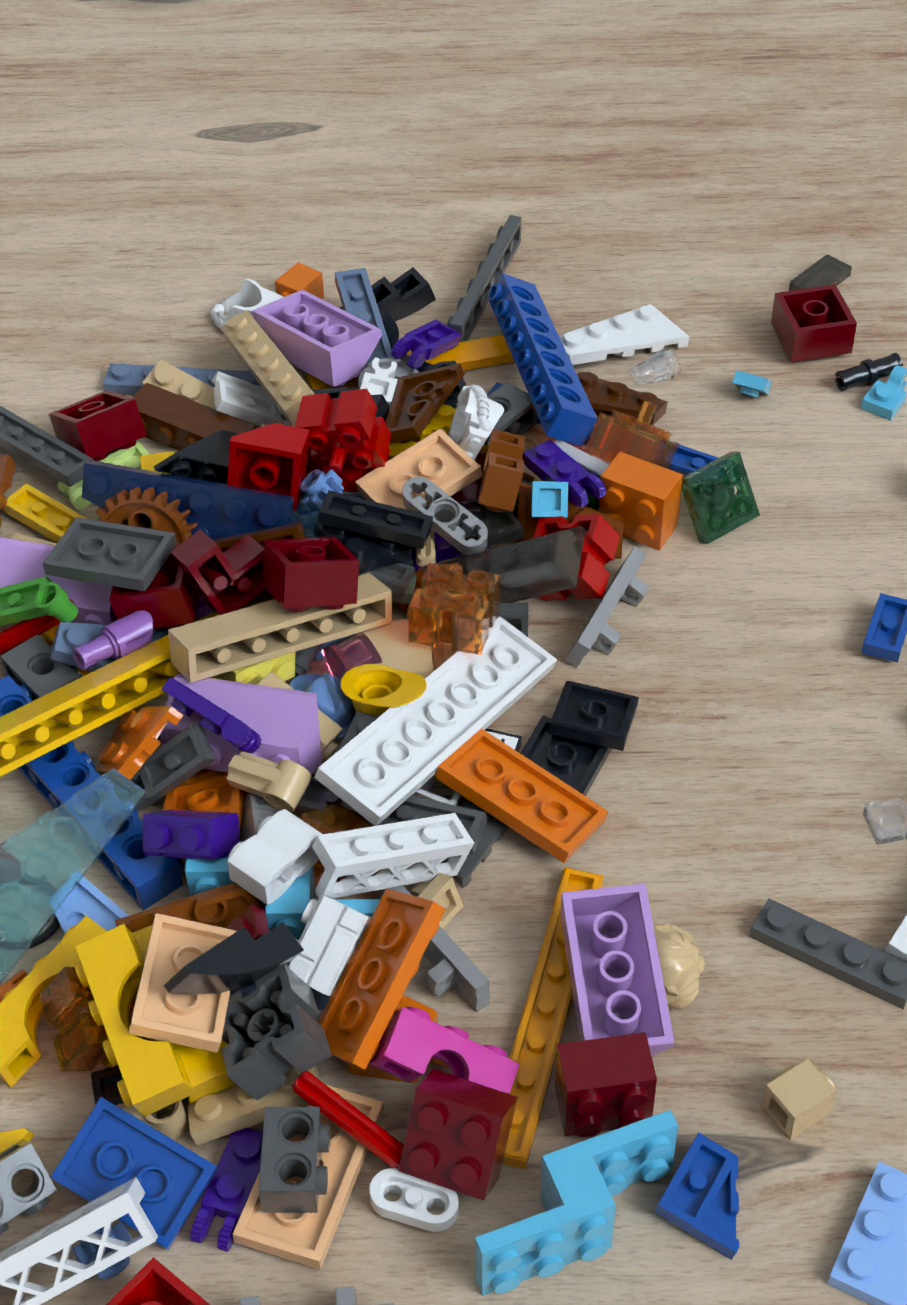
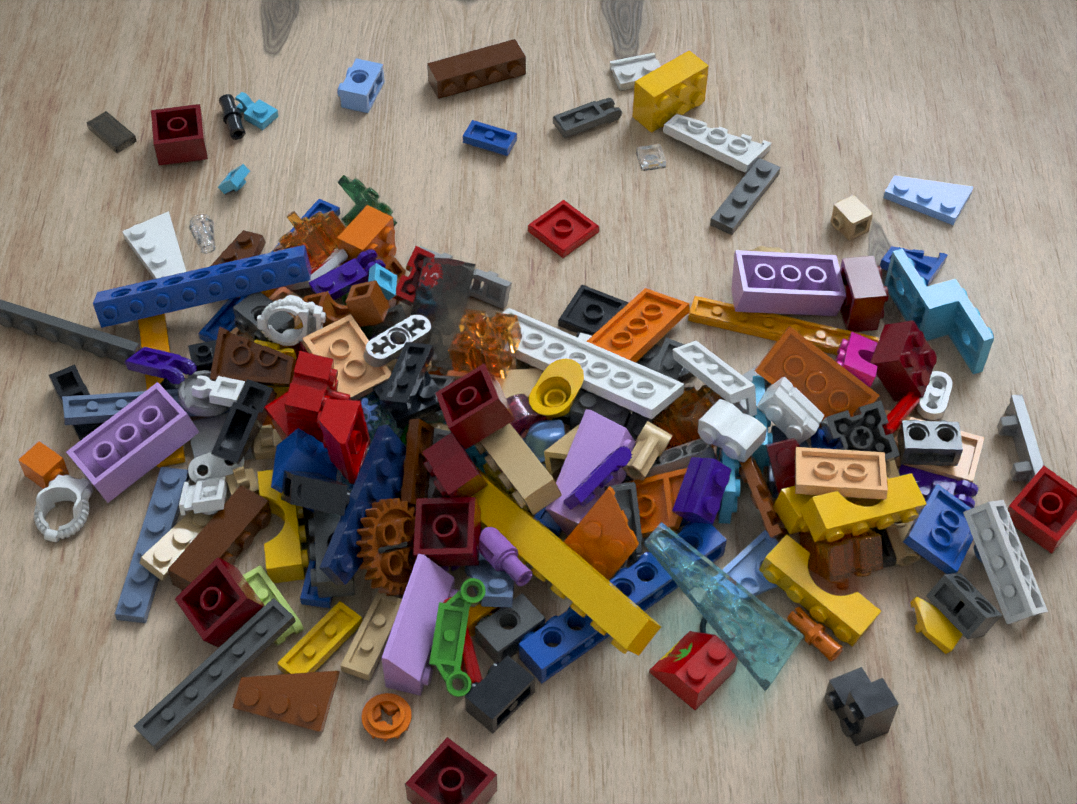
camera: 90 degrees left, 5 degrees up
dark grey plate [42,517,177,591] -> none
black slope [163,922,304,995] -> none
tan brick [220,310,315,427] -> none
black tile [548,681,639,751] -> none
none -> red tile [528,200,599,258]

